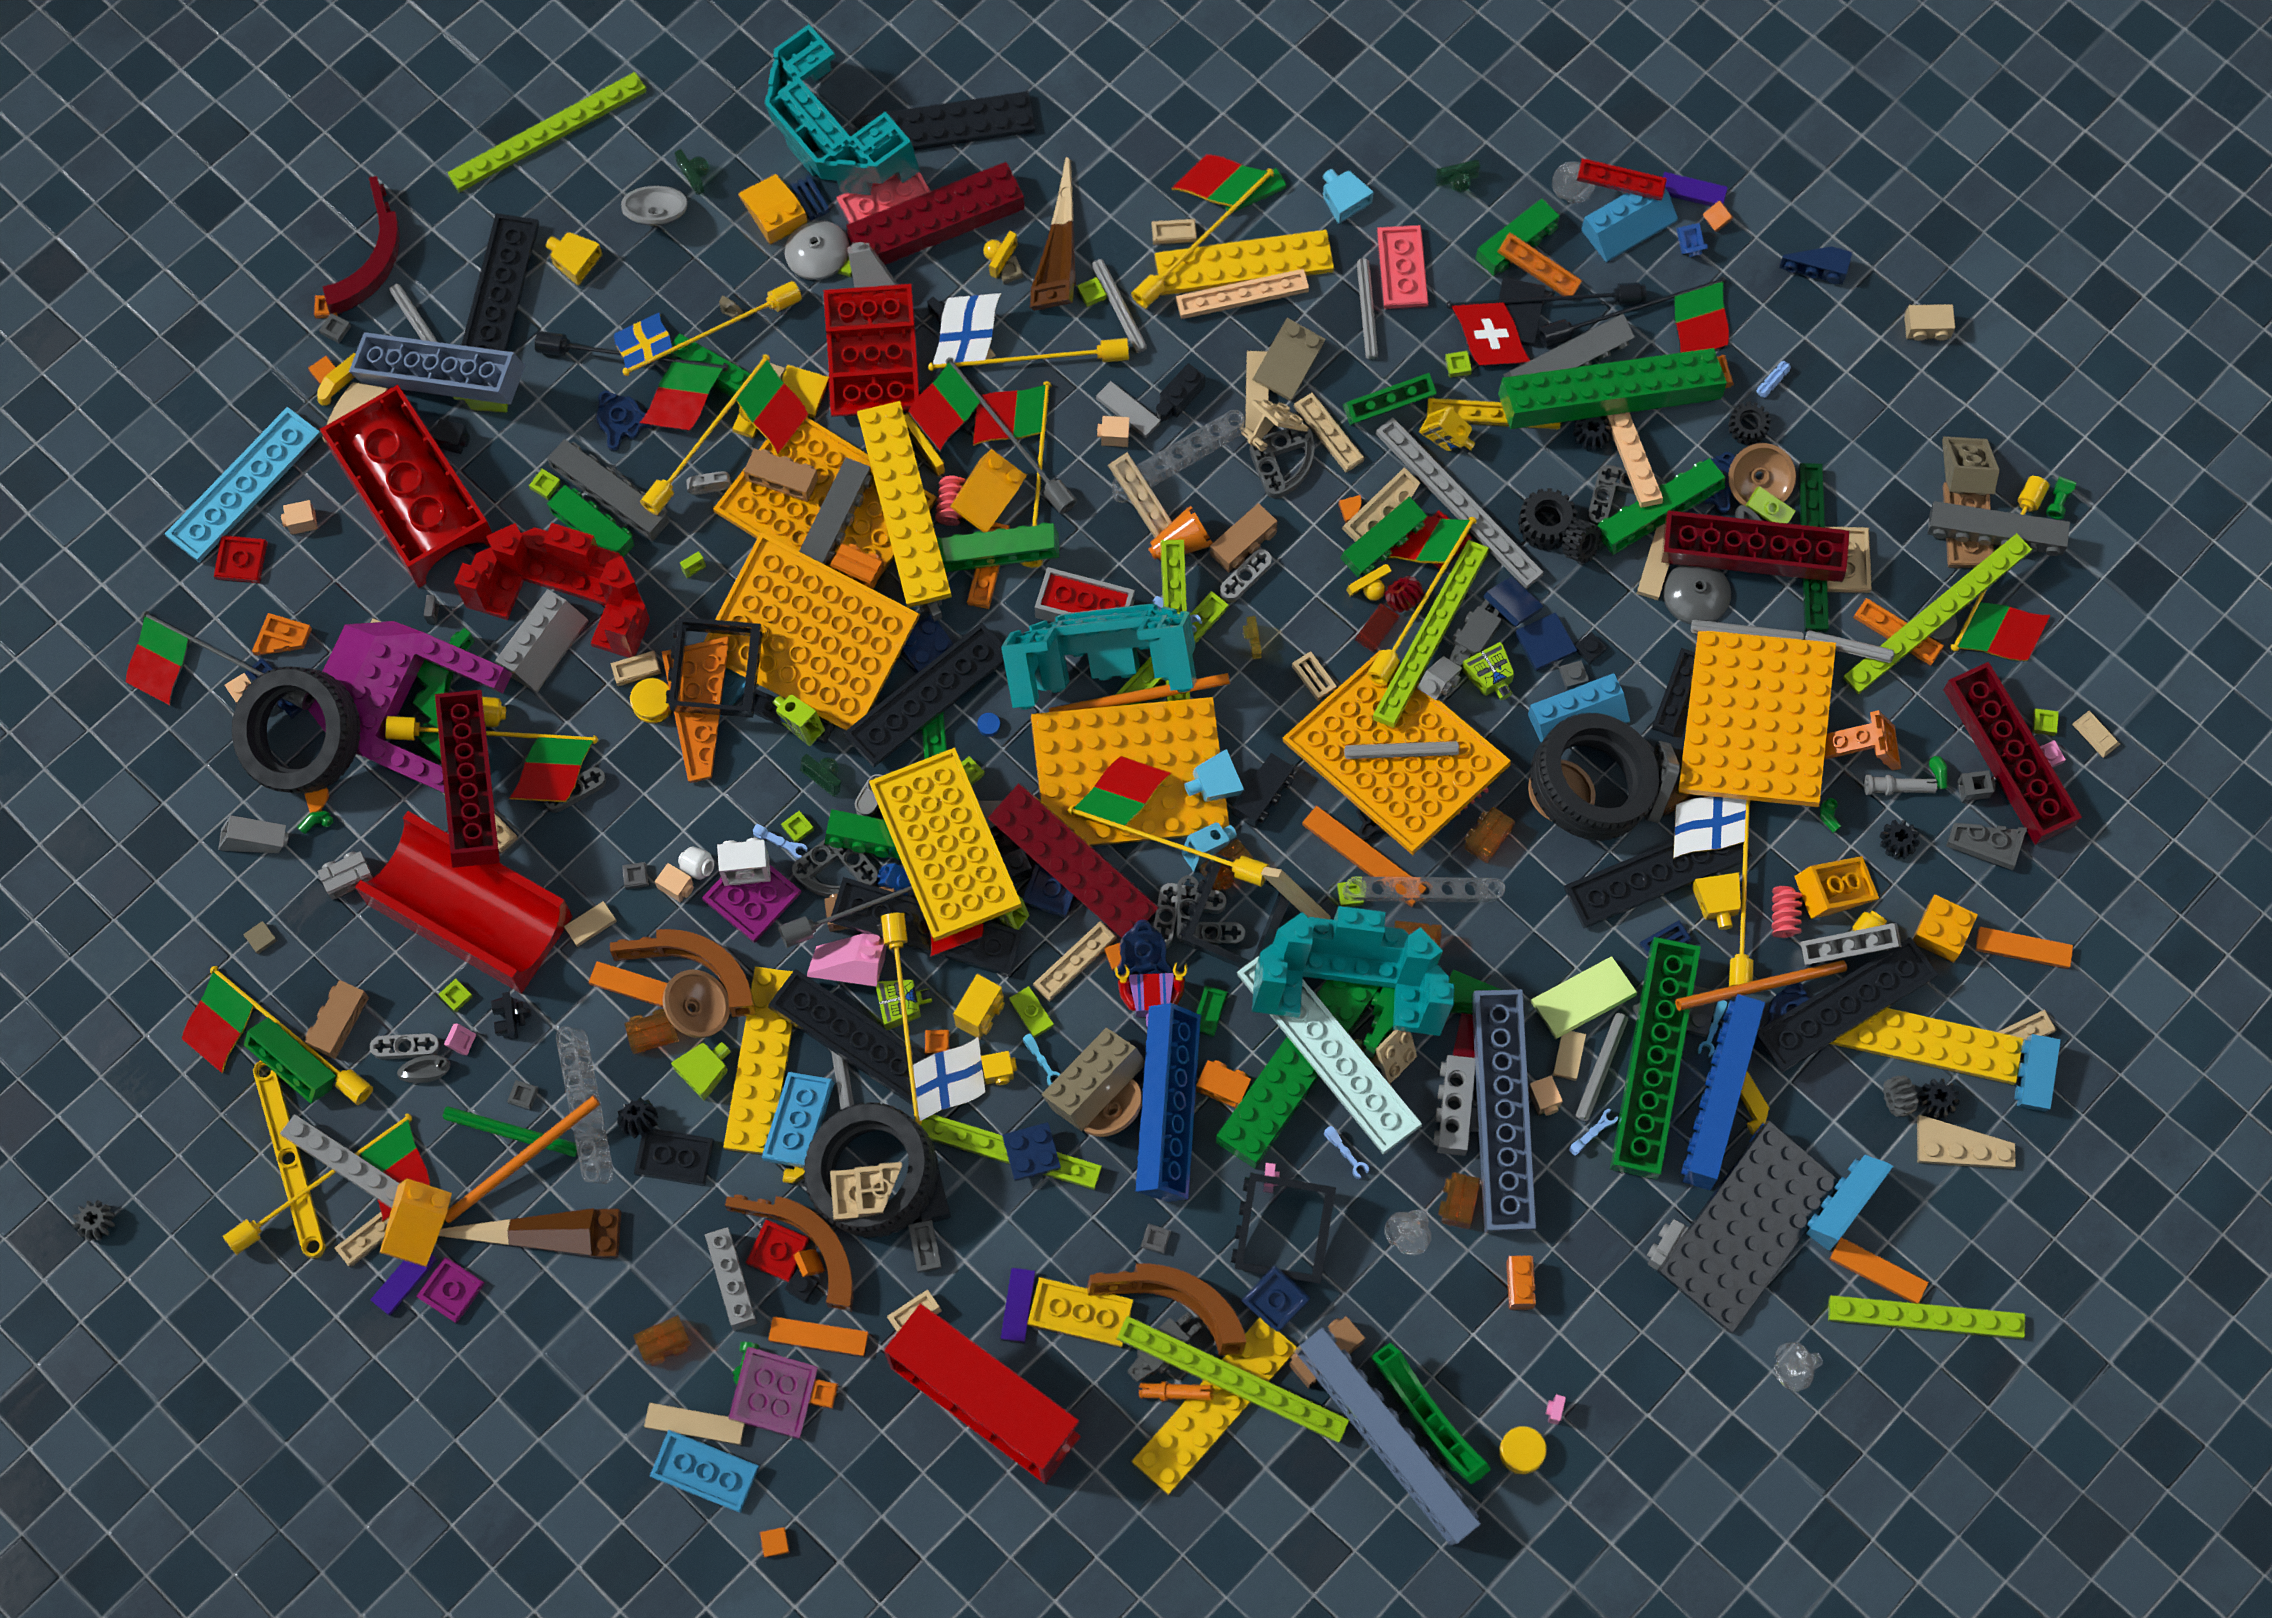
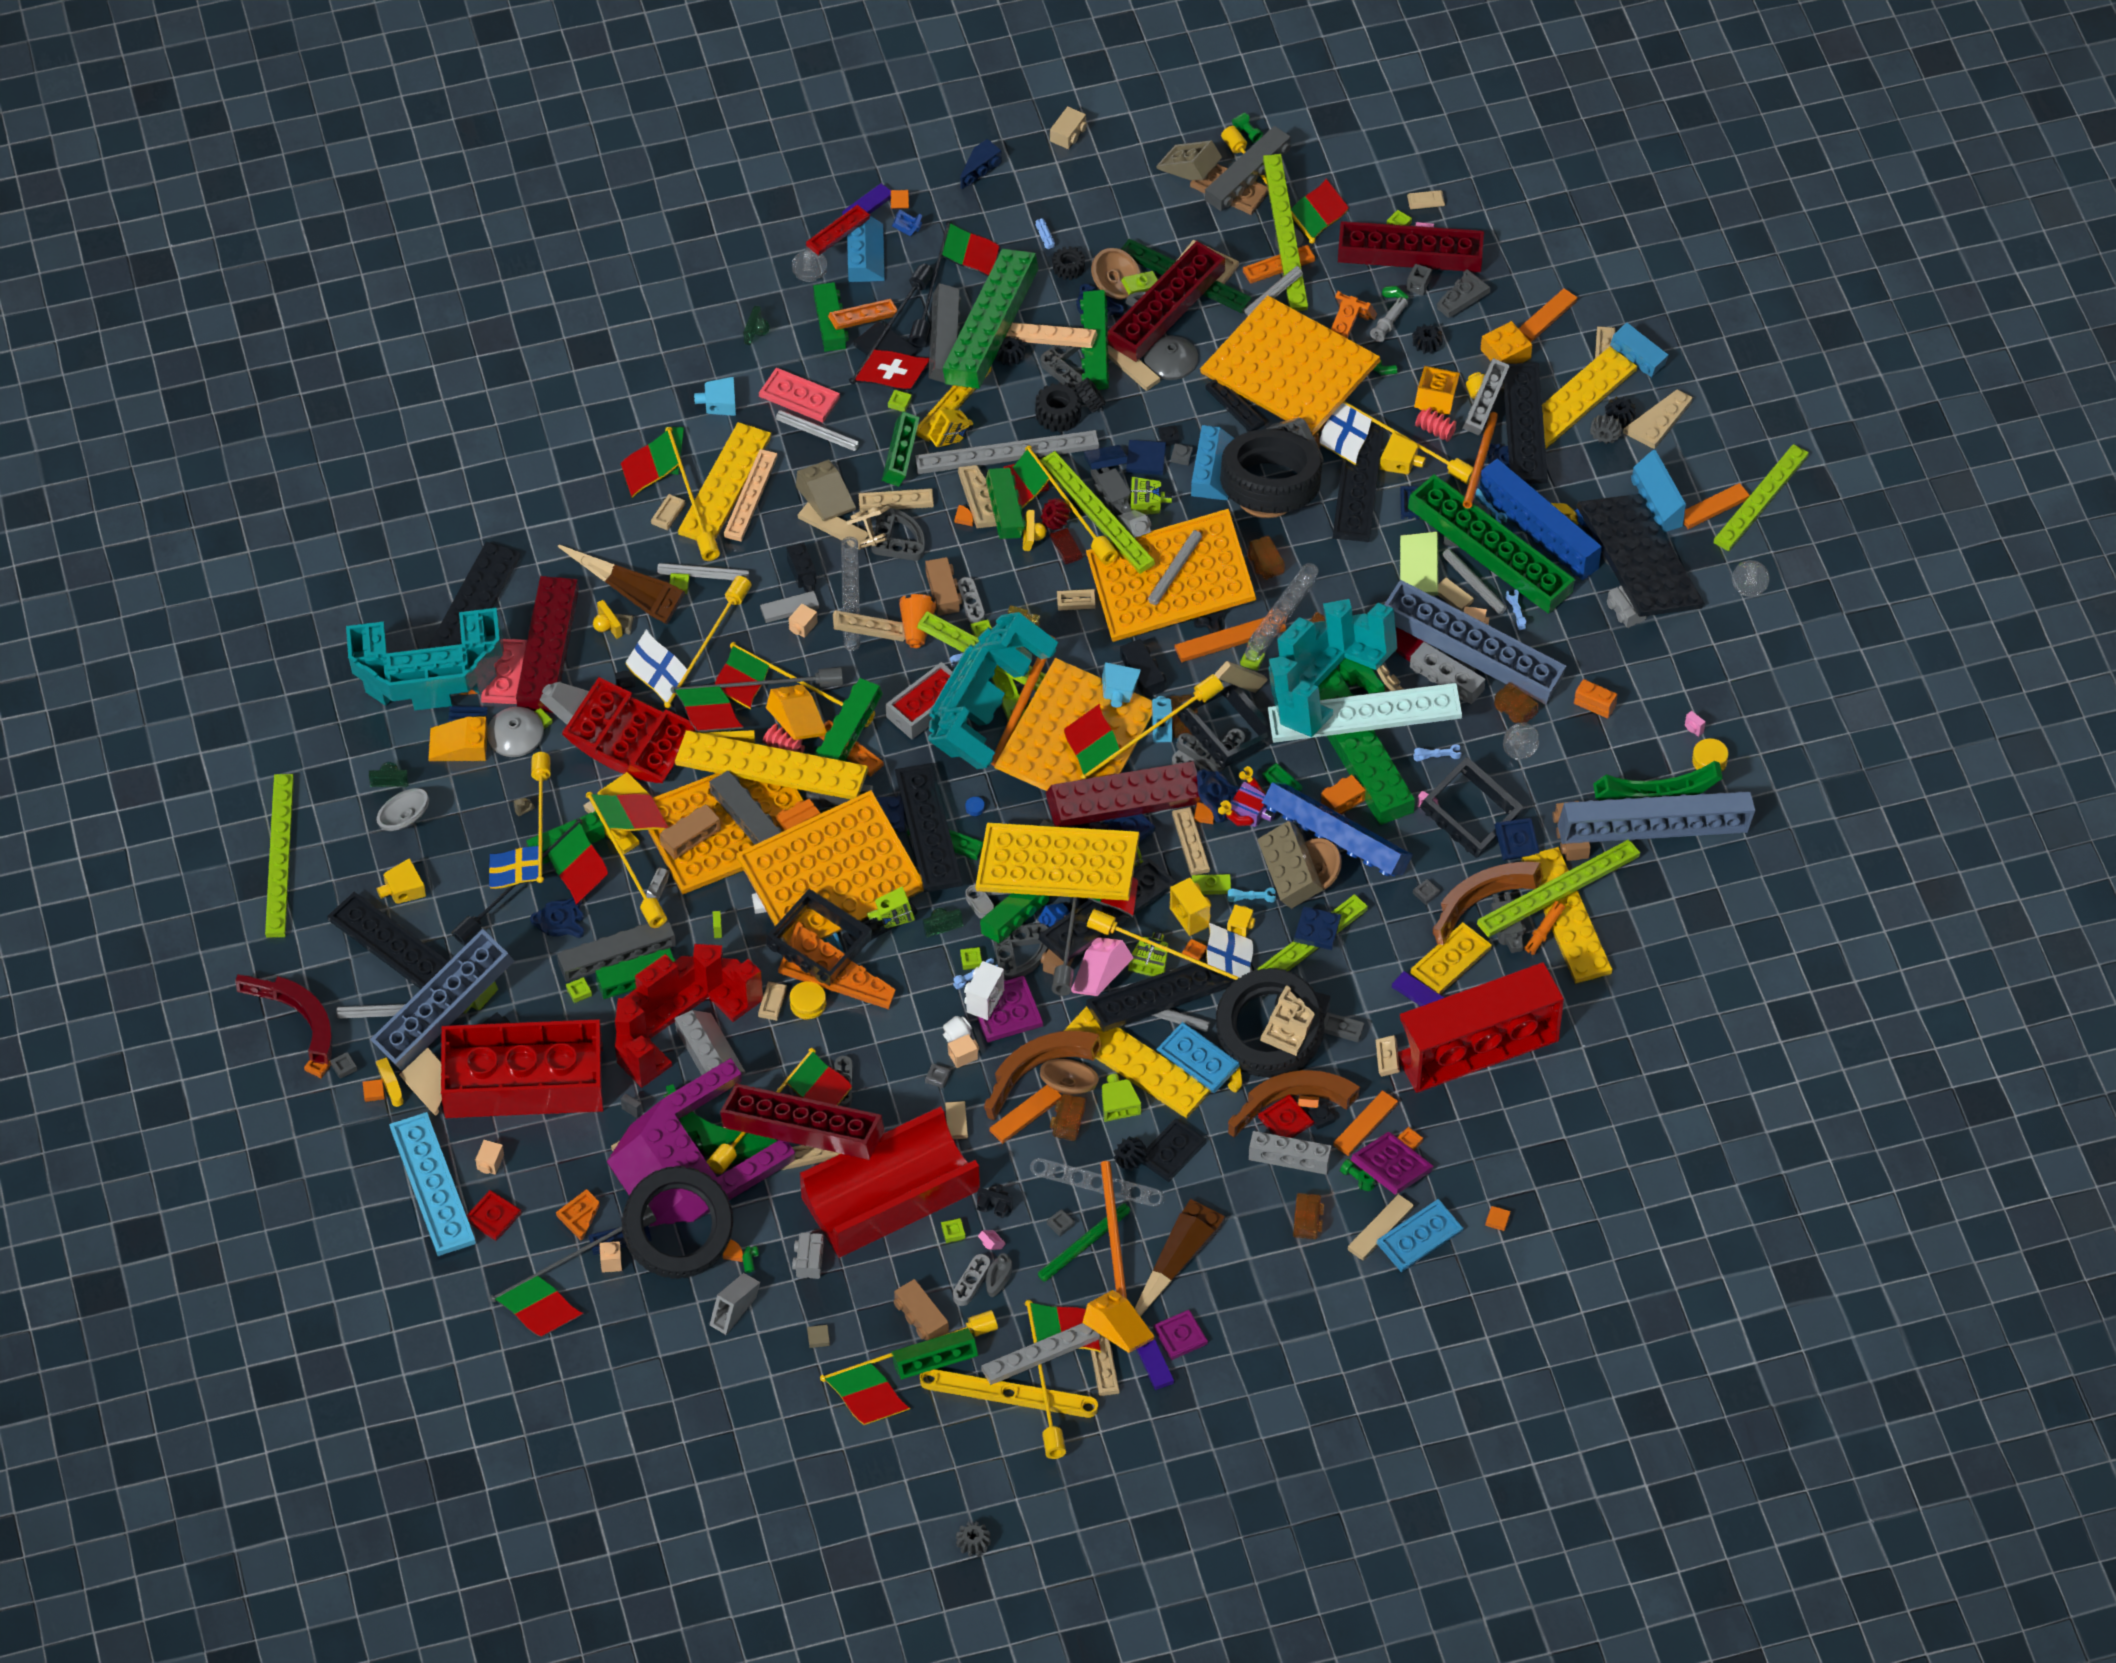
camera: 60 degrees left, 15 degrees down
light grey axle [1691,620,1804,640] -> none

